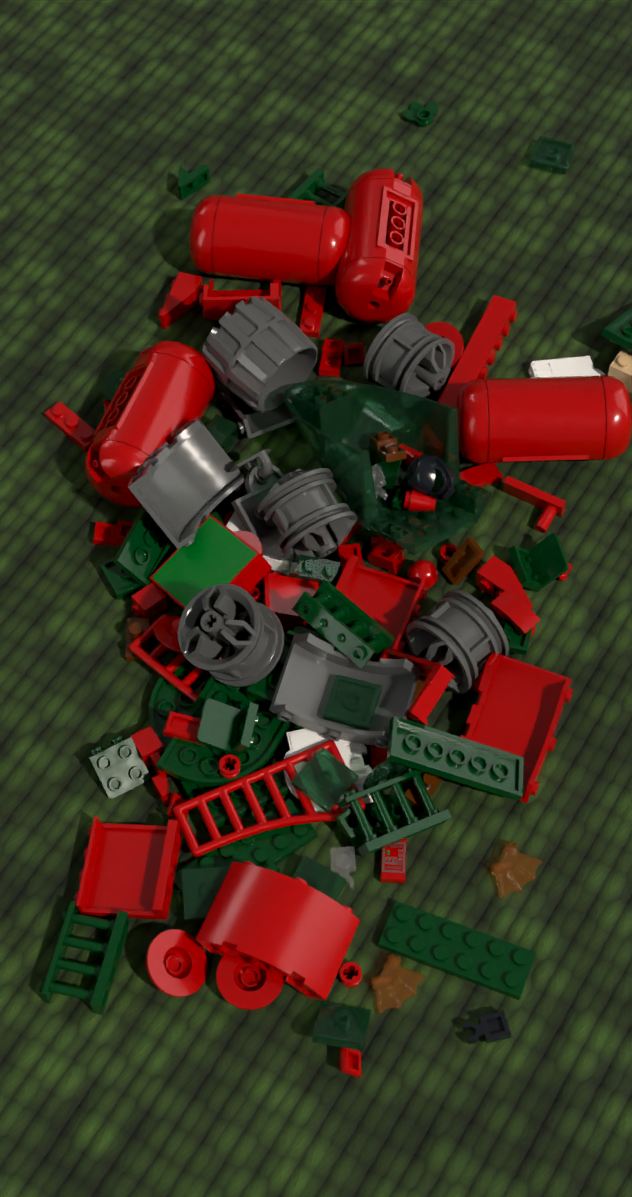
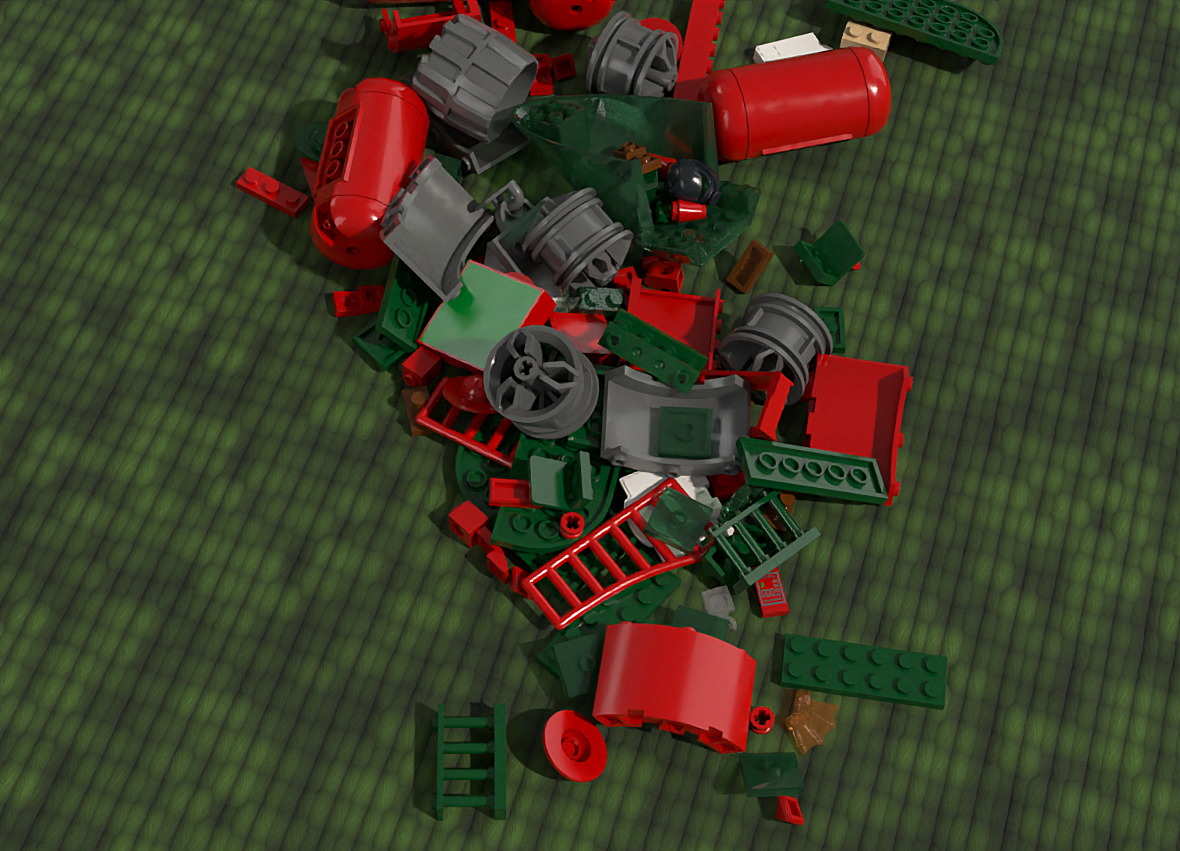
camera: 20 degrees left, 0 degrees up
red panel [74,816,183,920] -> none
bracket [86,735,150,799] -> none
red slope [158,272,203,329] -> none
red hat [216,955,284,1010] -> none
red piece [407,560,438,589] -> none
red bush [440,544,459,565] -> none
red slope [454,463,504,494] -> none
black plate [463,1010,511,1044] -> none
red slope [476,555,533,610] -> none
red slope [489,590,540,636] -> none
clear orange arm [490,841,542,899] -> none
red piece [503,475,566,533] -> none

